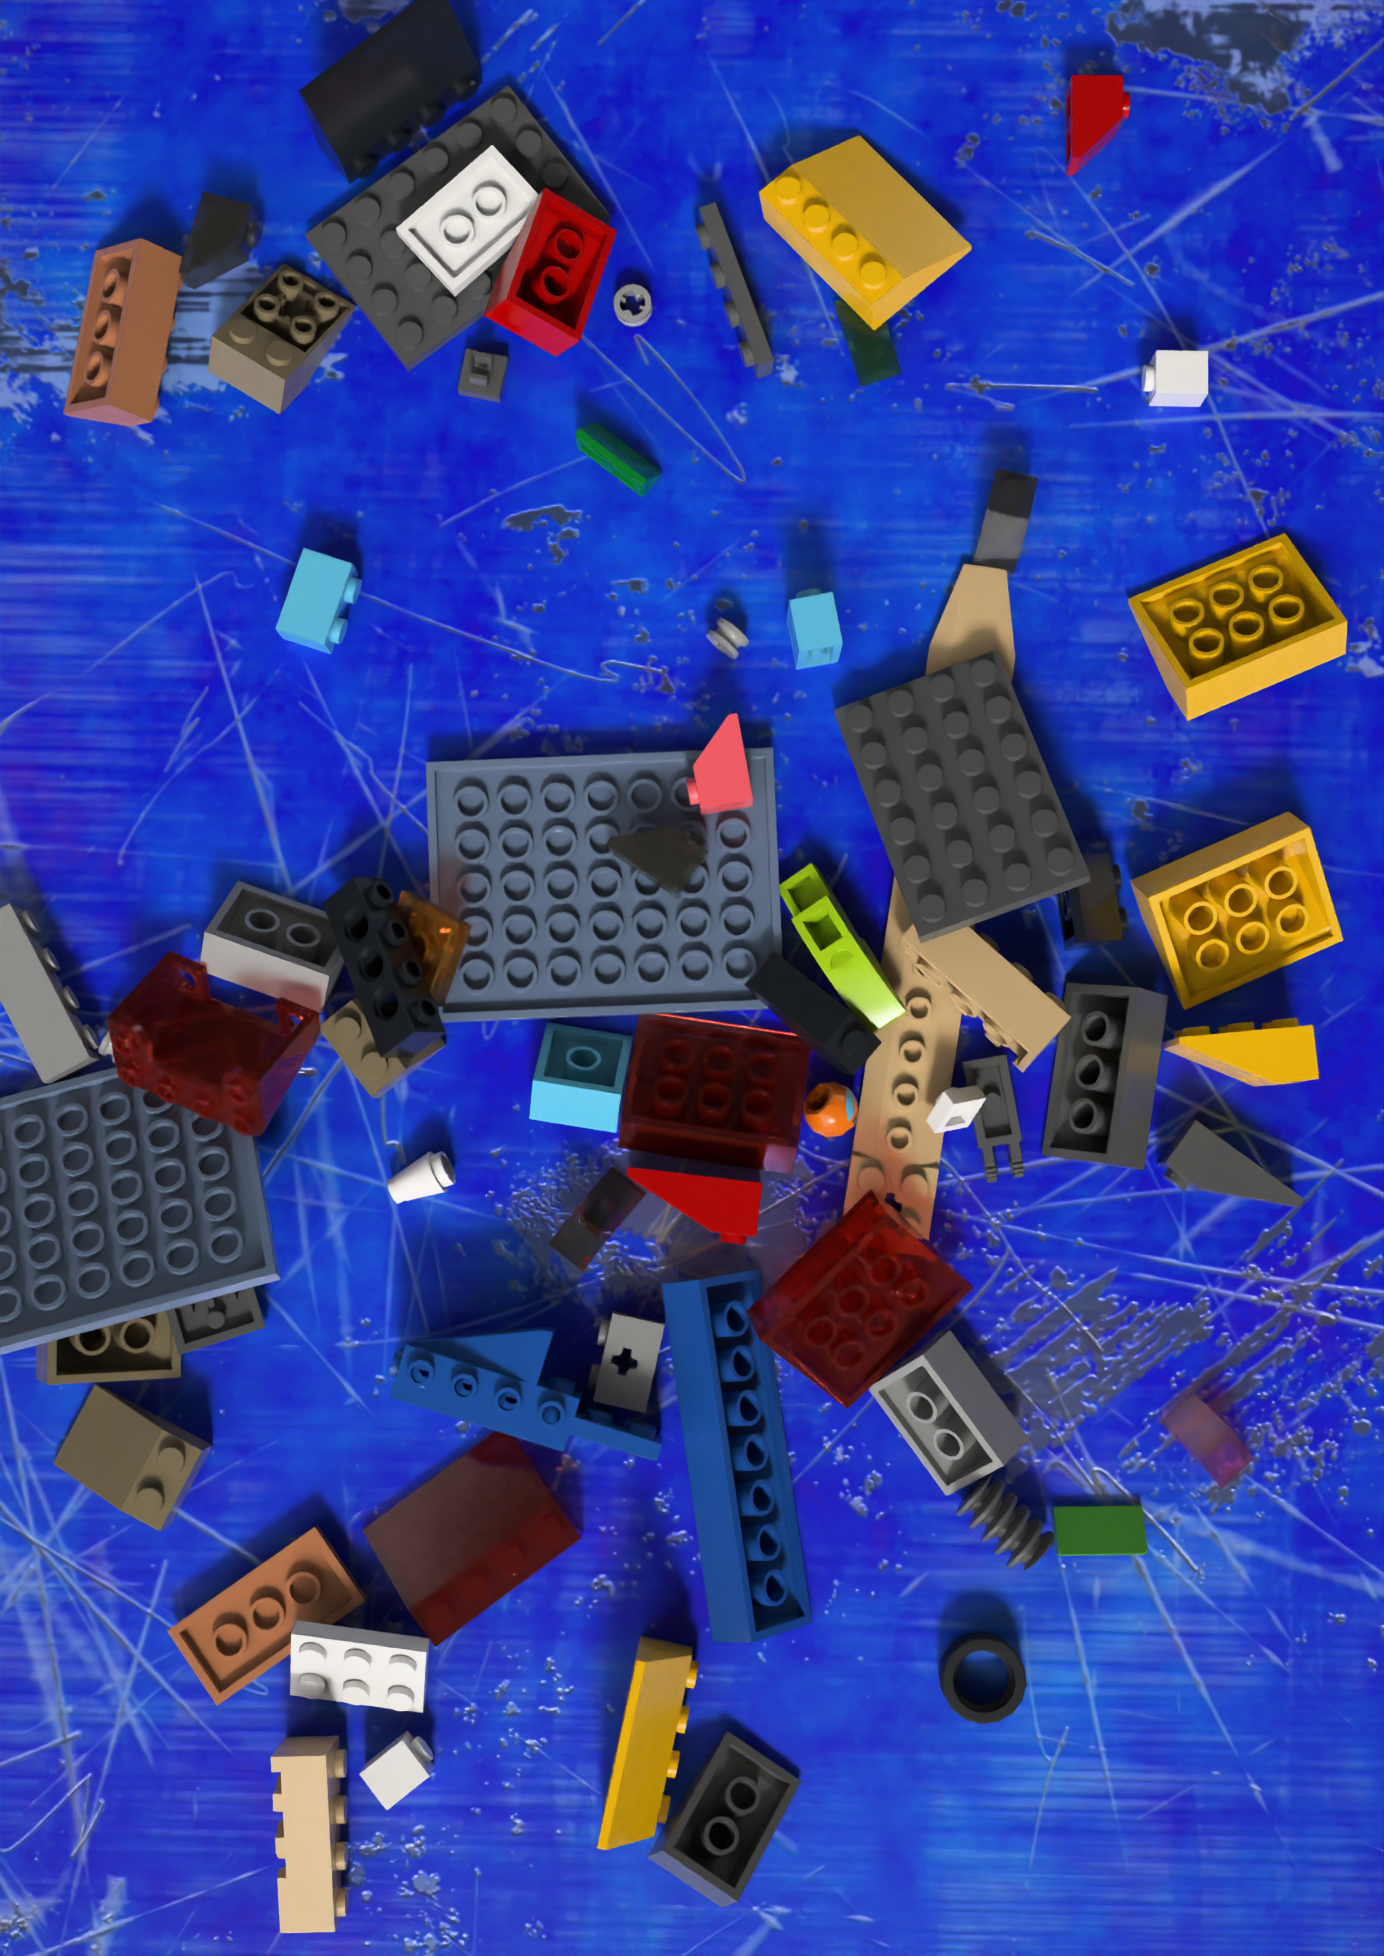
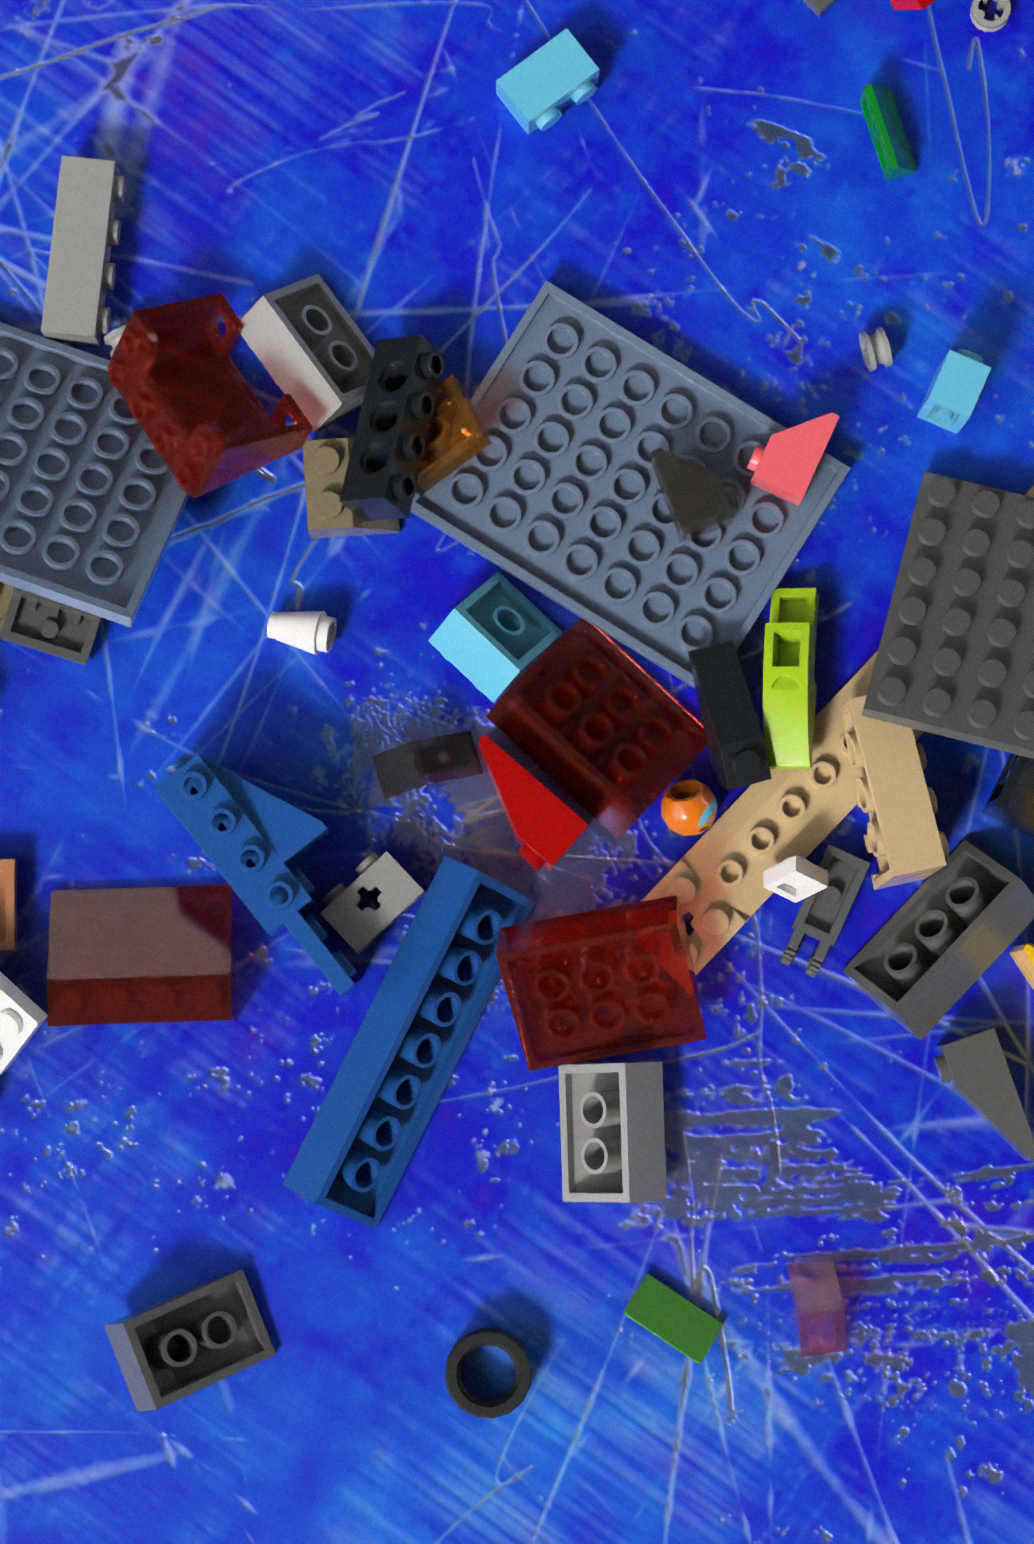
camera: 25 degrees right, 0 degrees up
yellow slope [597,1636,699,1850] -> none
dark grey piece [956,1472,1056,1570] -> none

